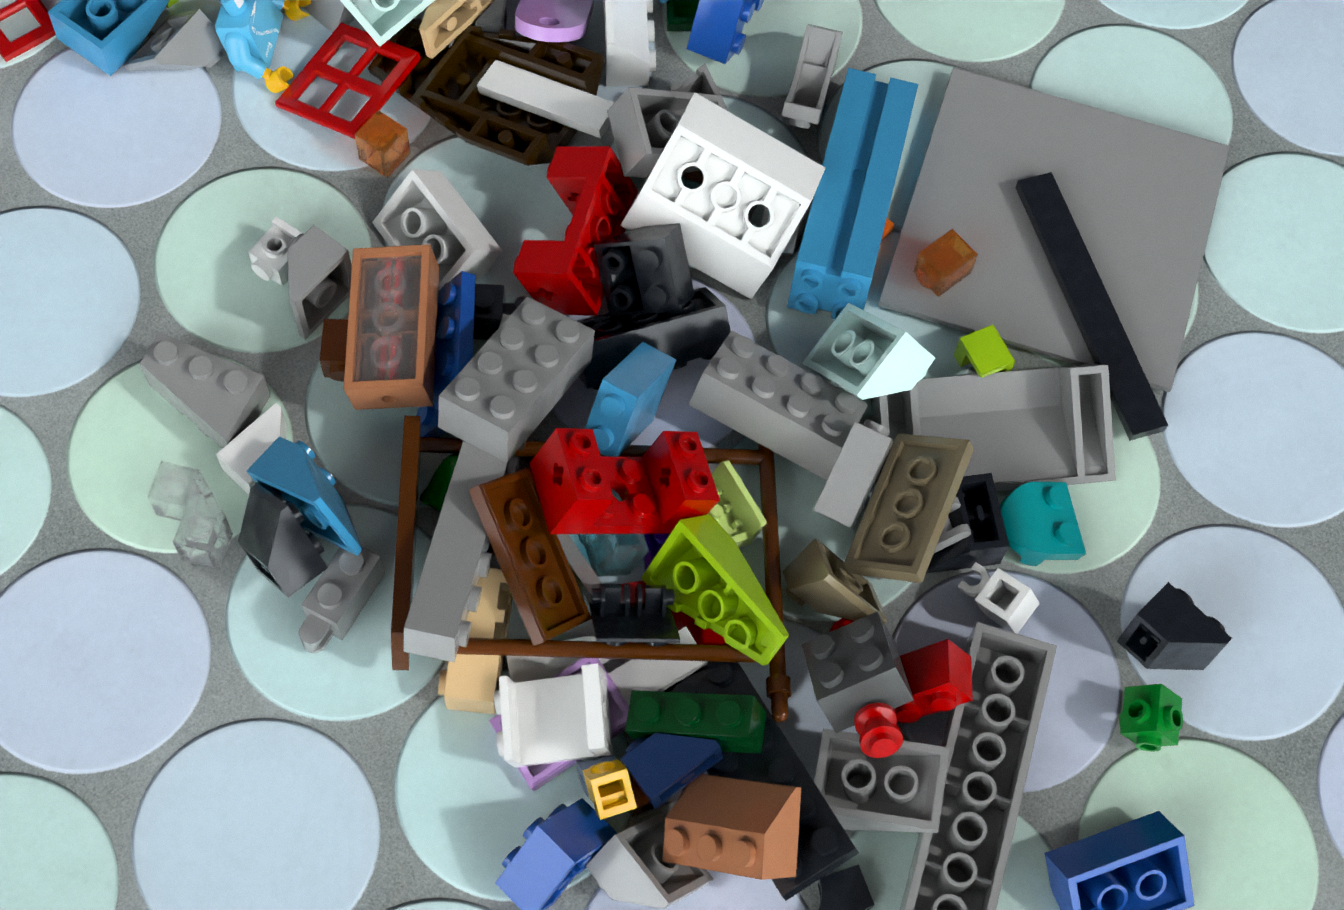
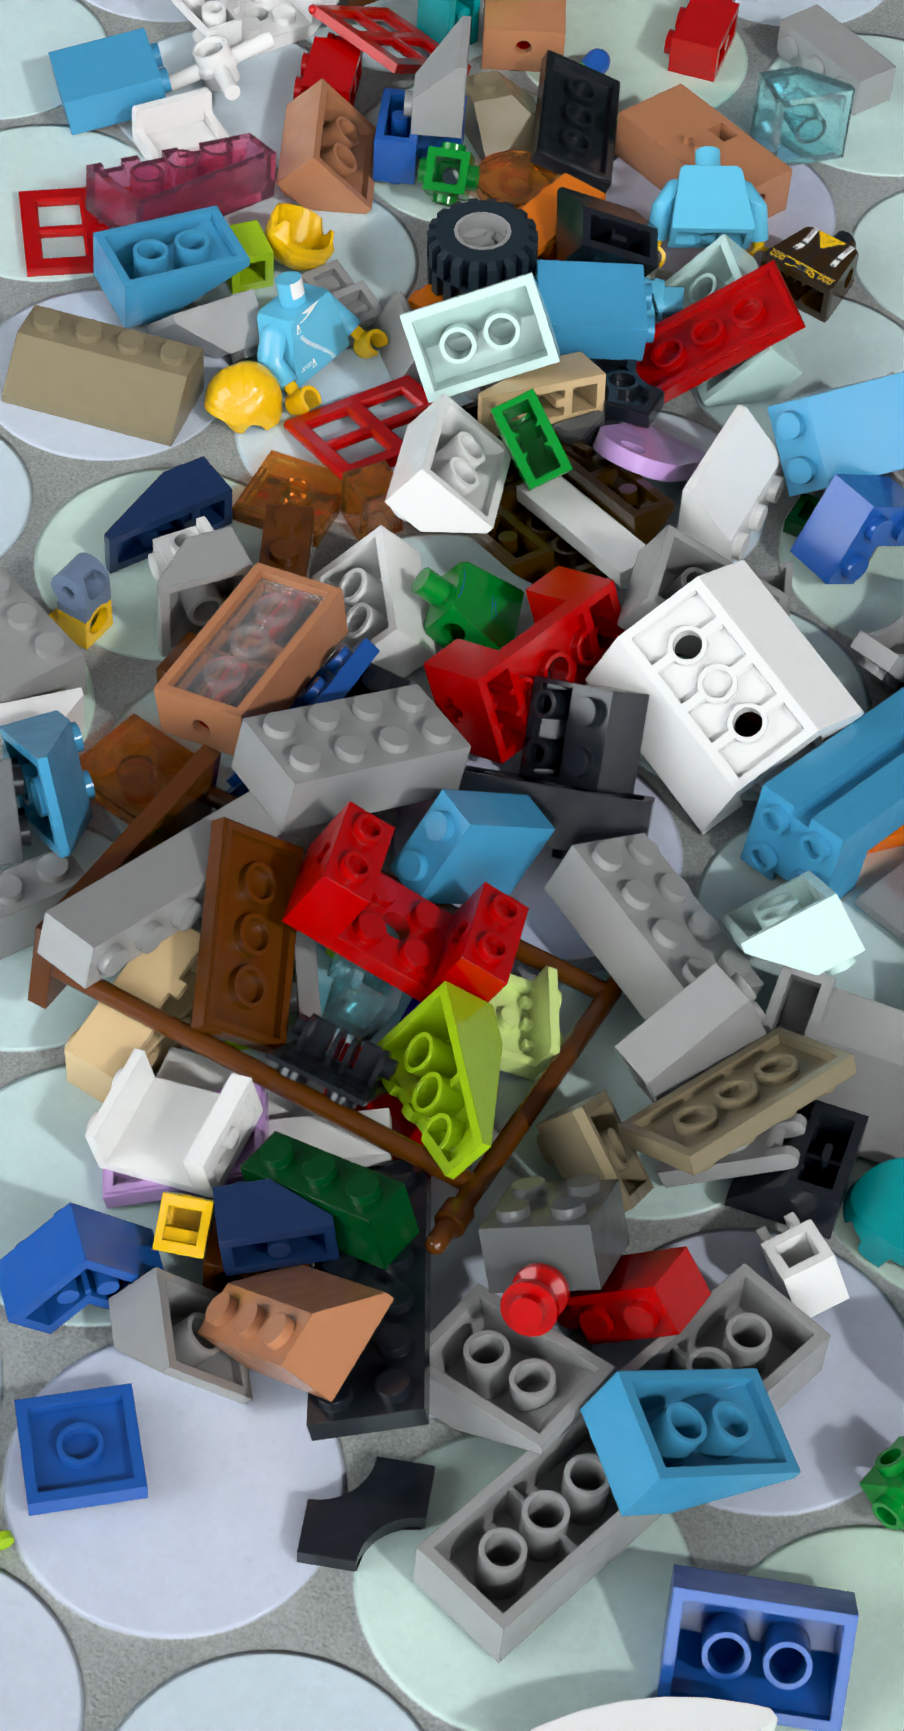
camera: 30 degrees right, 15 degrees down
none -> dark tan slope [2,305,204,447]
none -> sand blue leg [49,552,113,650]
none -> clear orange plate [79,713,194,825]
none -> dark blue slope [104,456,232,574]
none -> yellow hair [204,361,283,434]
none -> clear orange tile [232,450,355,548]
none -> reddish brown brick [259,504,314,578]
none -> white slope [385,393,511,534]
none -> green torso [411,562,524,650]
none -> green torso [490,388,573,491]
none -> dark azure slope [580,1368,801,1516]

